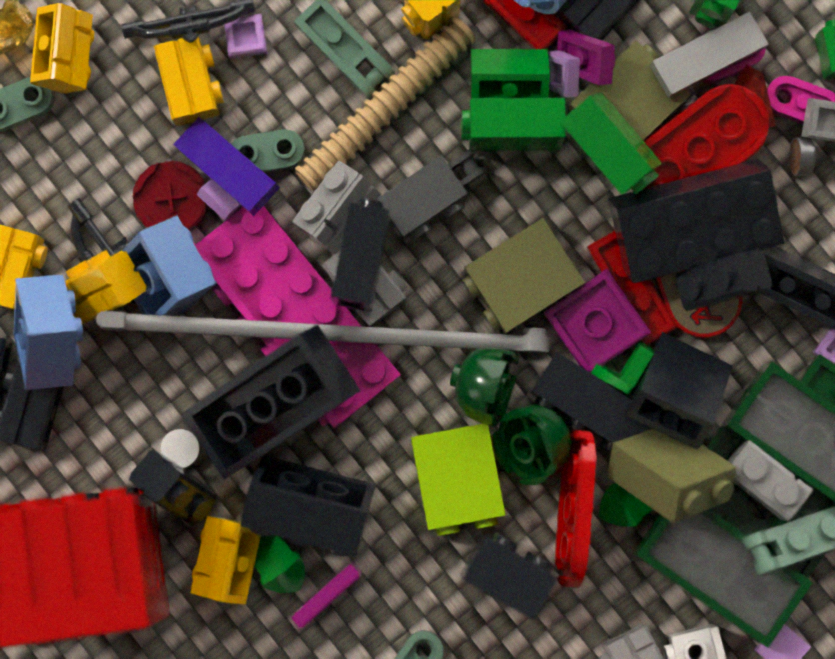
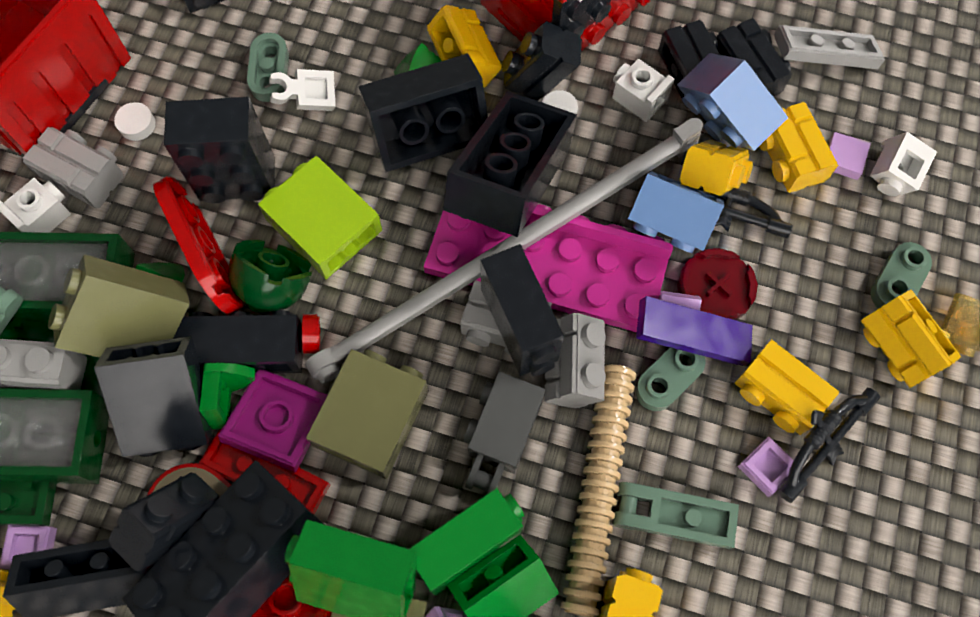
camera: 145 degrees right, 15 degrees down
magenta tile [291,561,362,628] -> none
dark green cylinder [450,347,519,427] -> none
none -> white plate [269,69,336,111]
none -> red tile [302,314,320,354]
none -> white brick [612,58,675,122]

